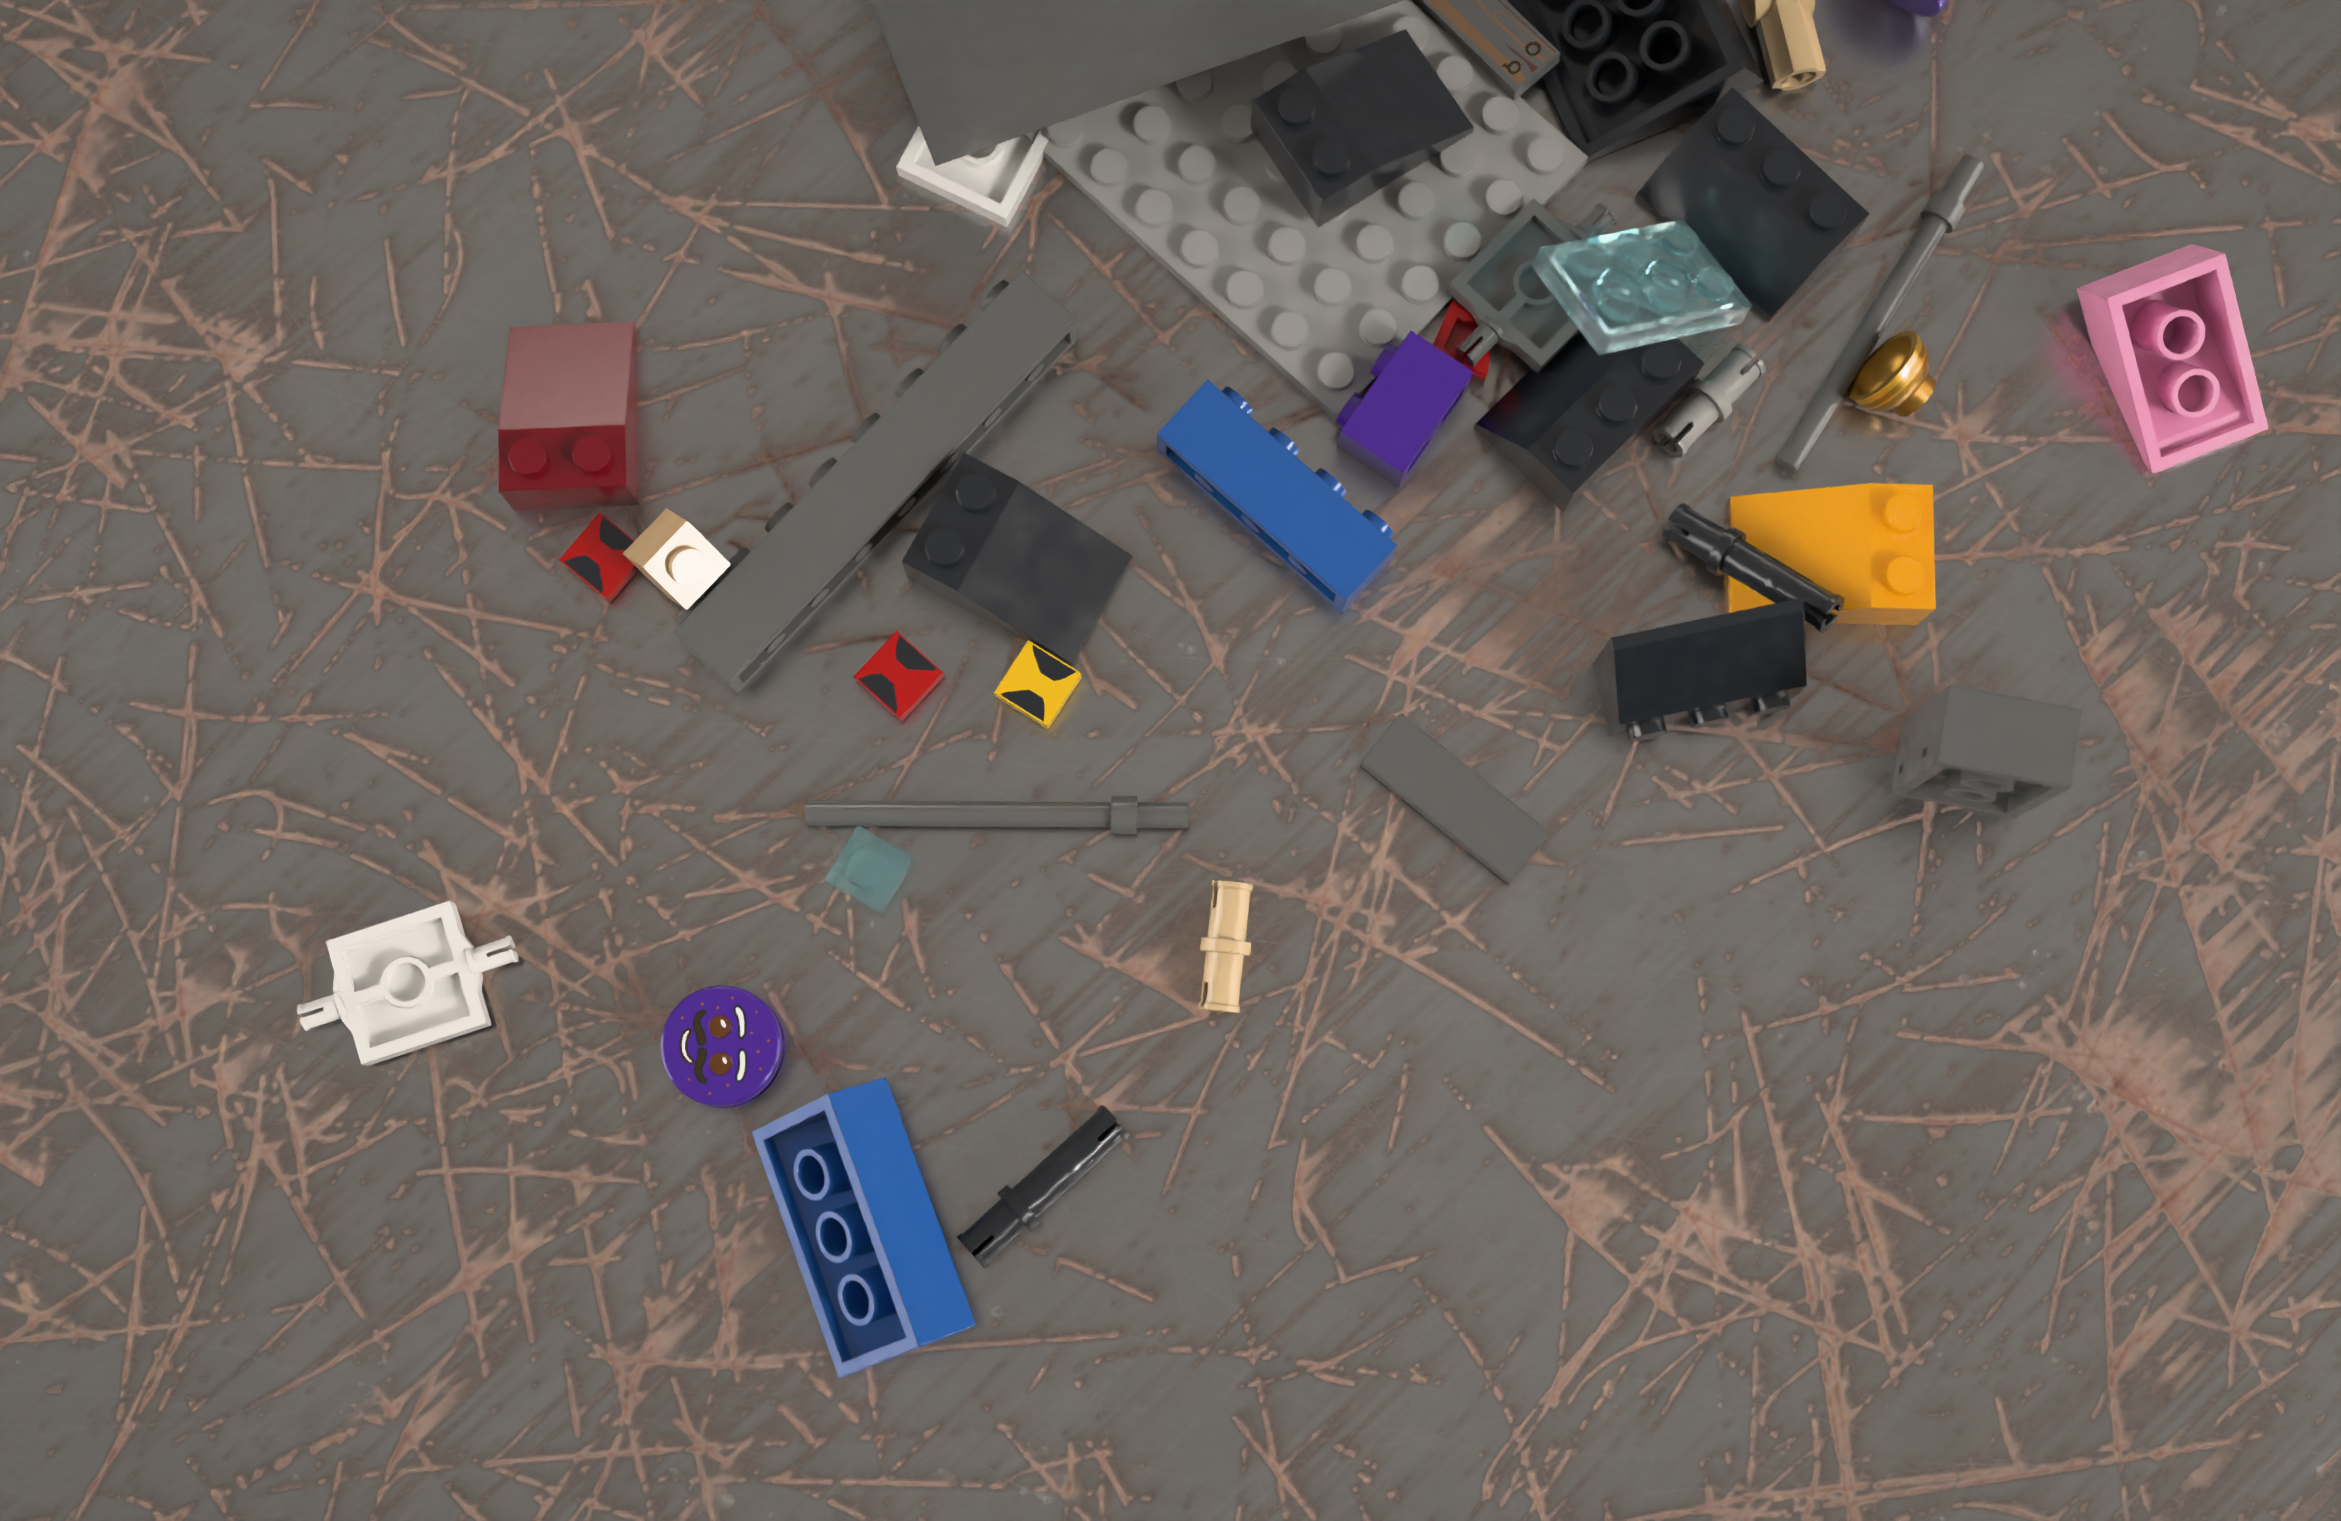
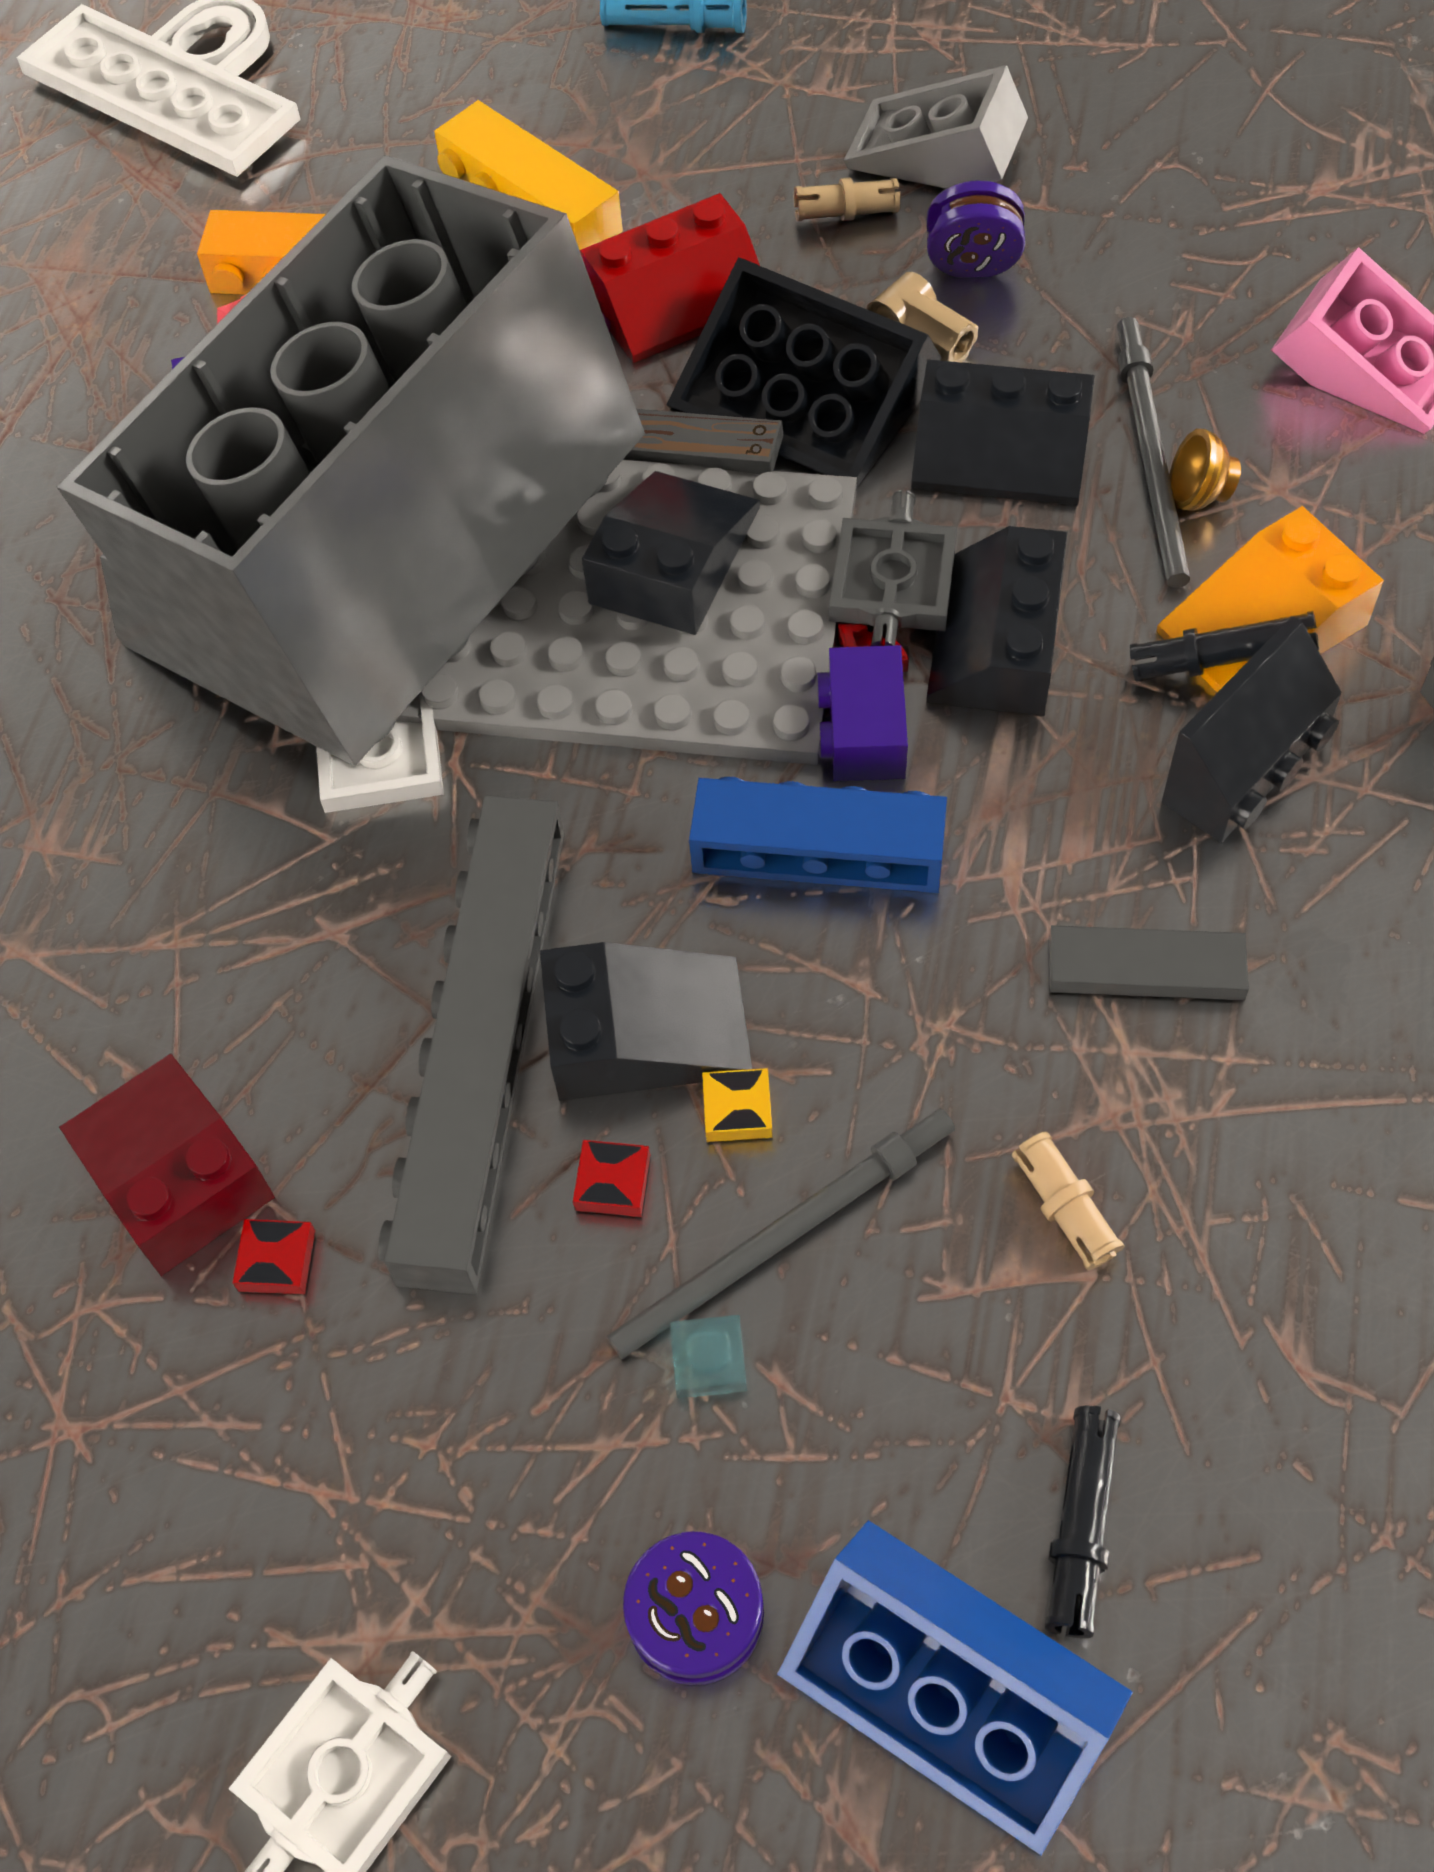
camera: 30 degrees left, 20 degrees down
brick [622,508,731,610] -> none
clear light blue plate [1531,220,1752,355] -> none
light grey pin [1652,344,1765,458] -> none

